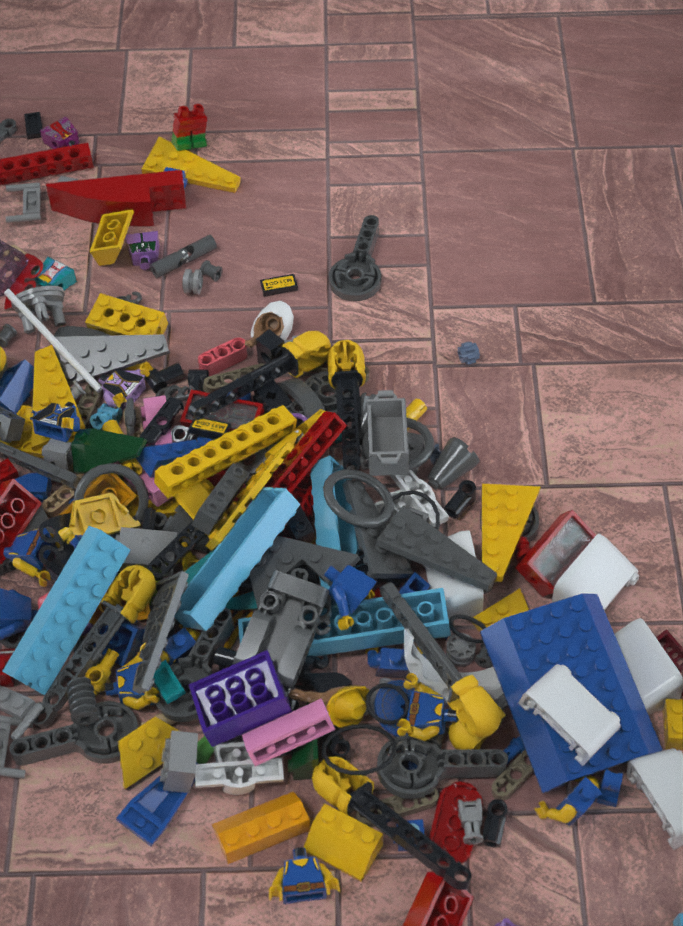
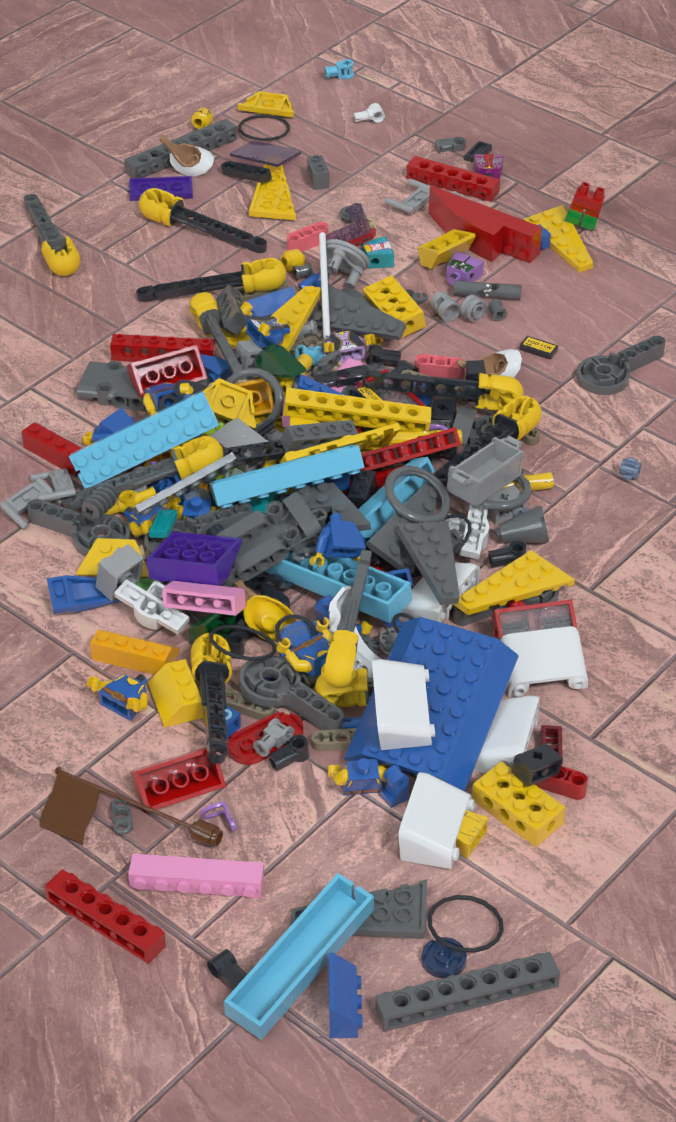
camera: 40 degrees right, 10 degrees down
none -> blue cone [298,273,321,290]
none -> light grey wheel [430,291,460,322]

